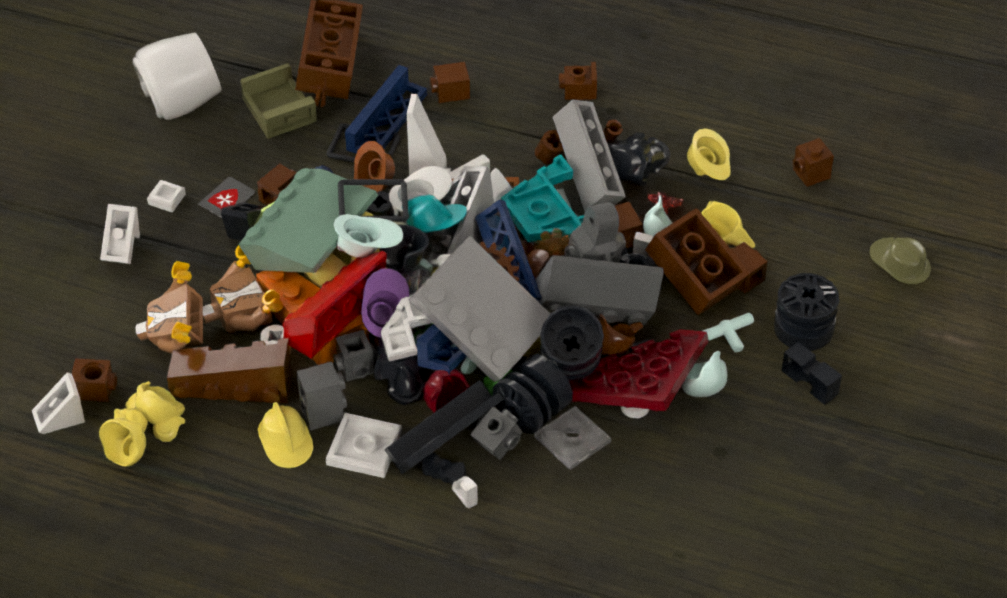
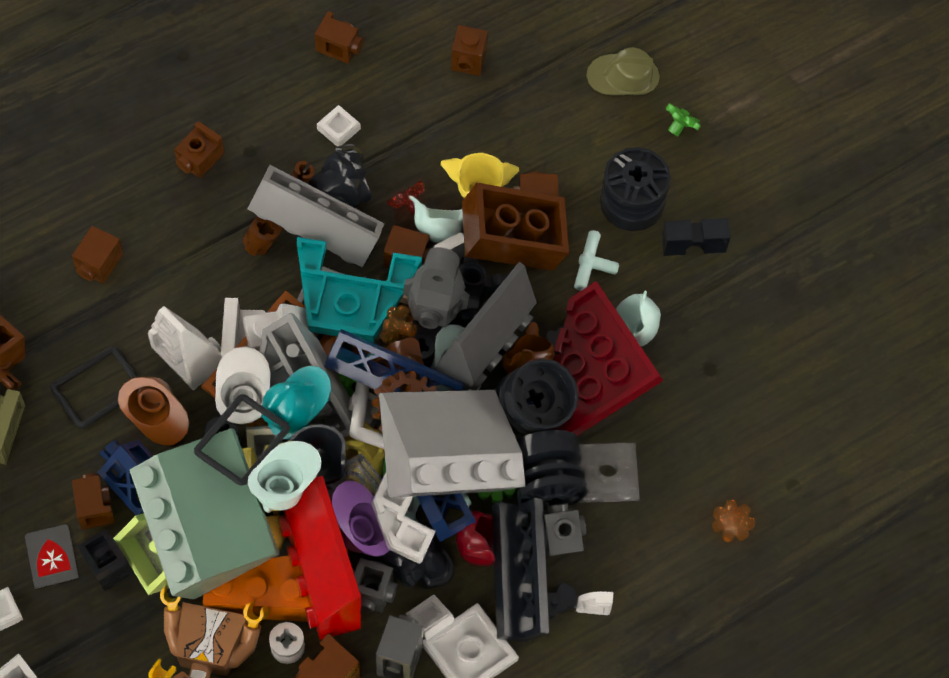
camera: 55 degrees left, 15 degrees up
dark blue fence [345,65,427,154] -> none
light yellow piece [687,128,730,180] -> none
none -> reddish brown brick [315,11,364,64]
none -> white tile [317,105,361,147]
none -> white tile [406,595,455,640]
none -> bright green plant [666,103,701,136]
none -> clear orange plant [712,500,755,542]

